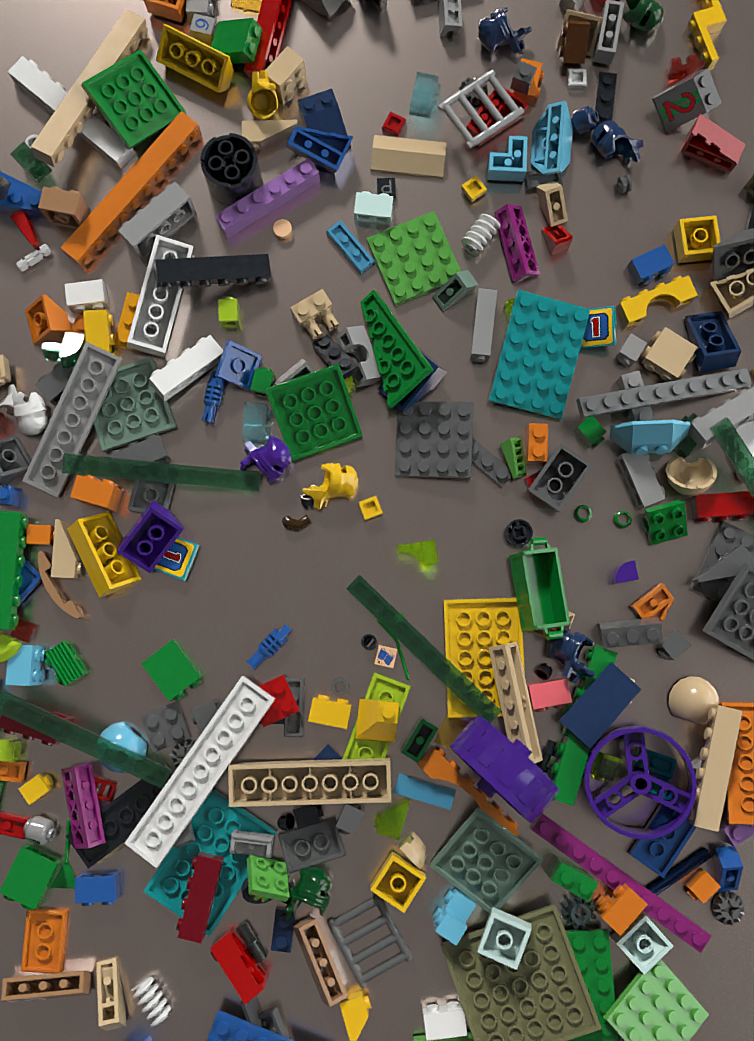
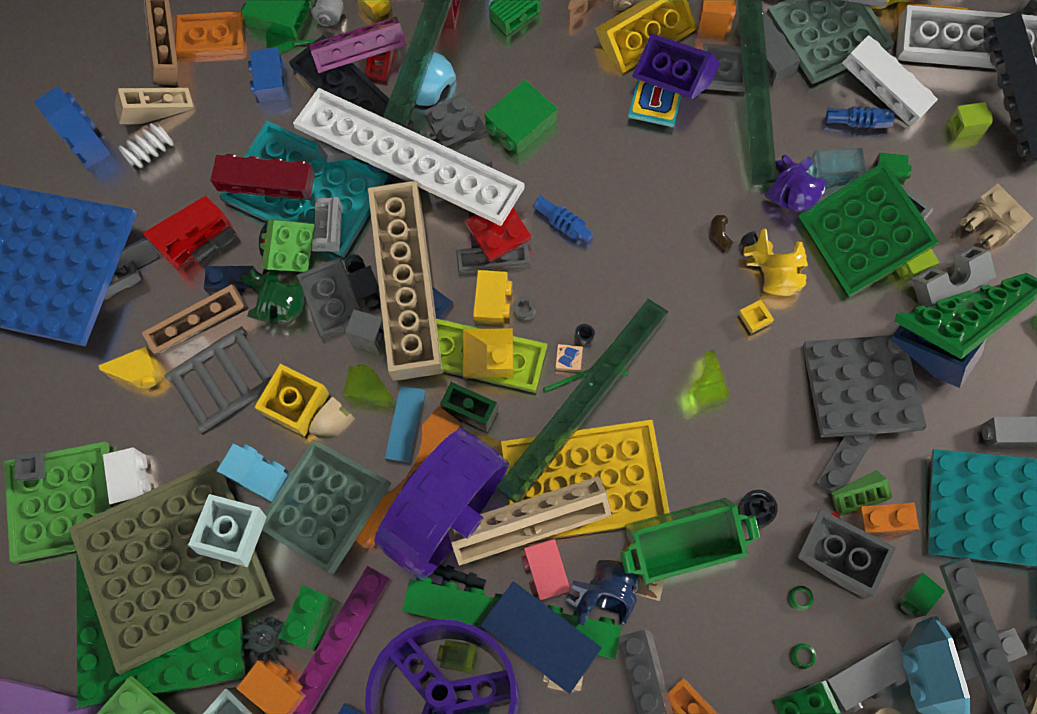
camera: 90 degrees right, 10 degrees down
plate [215,340,262,391] -> none
black plate [312,334,360,380] -> none
black hinge [535,663,553,680] -> none
dark purple brick [611,560,639,584] -> none

